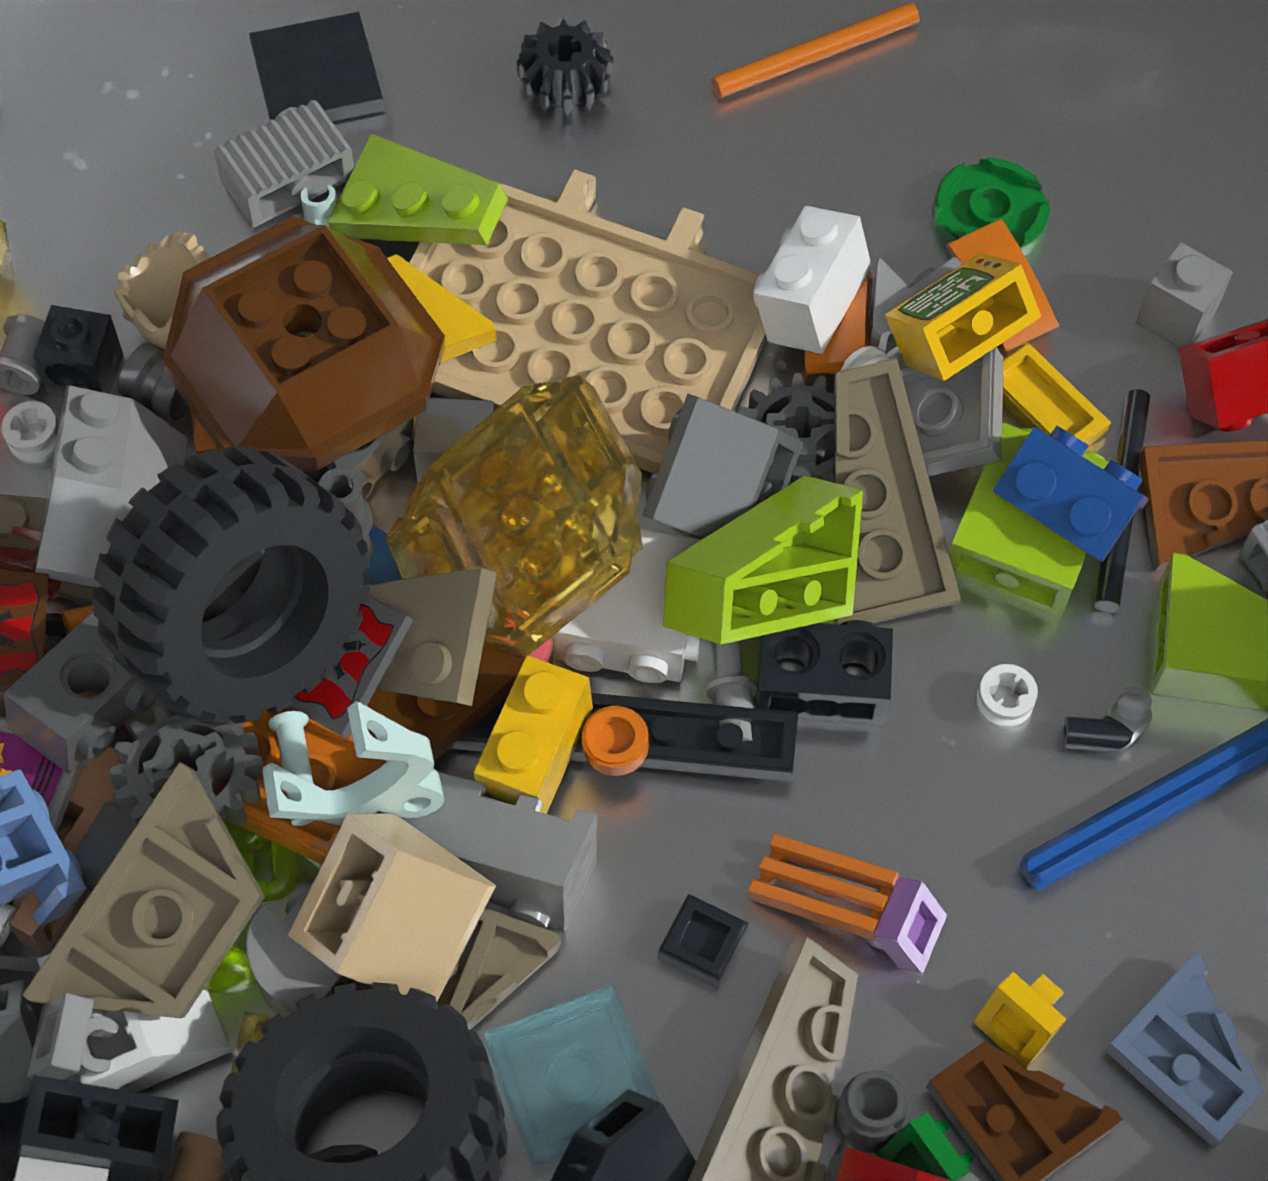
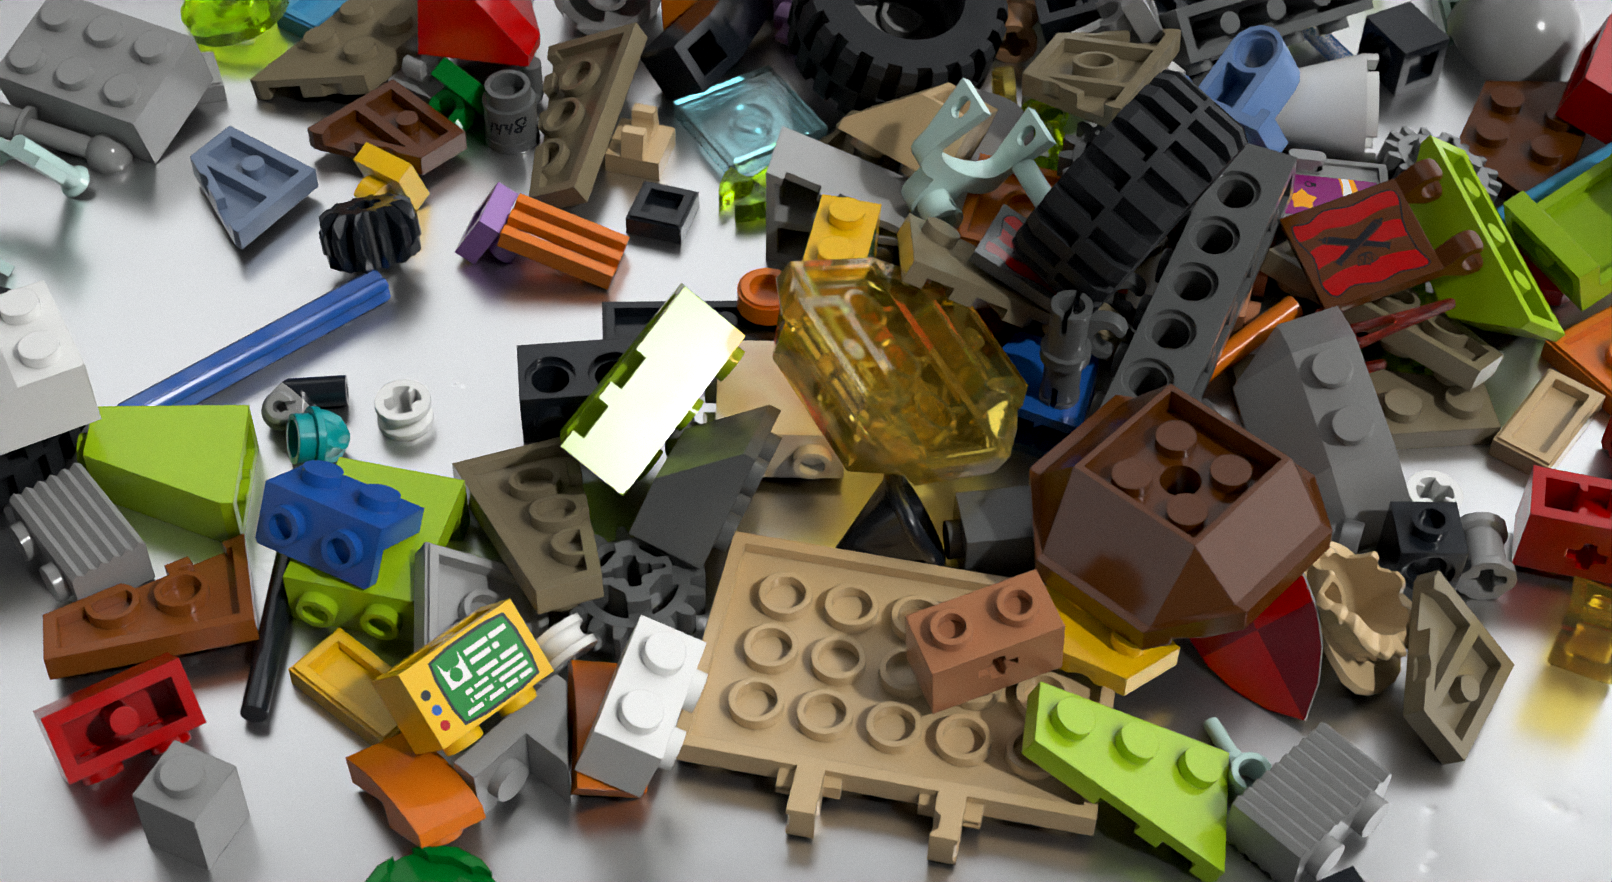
camera: 170 degrees right, 15 degrees down
none -> teal plate [286,406,350,465]
none -> black gear [319,192,422,274]
none -> tan tile [604,103,676,181]
none -> clear neon green bar [718,165,769,223]
none -> nougat brick [905,569,1065,714]
none -> dark tan wing [1402,570,1514,765]

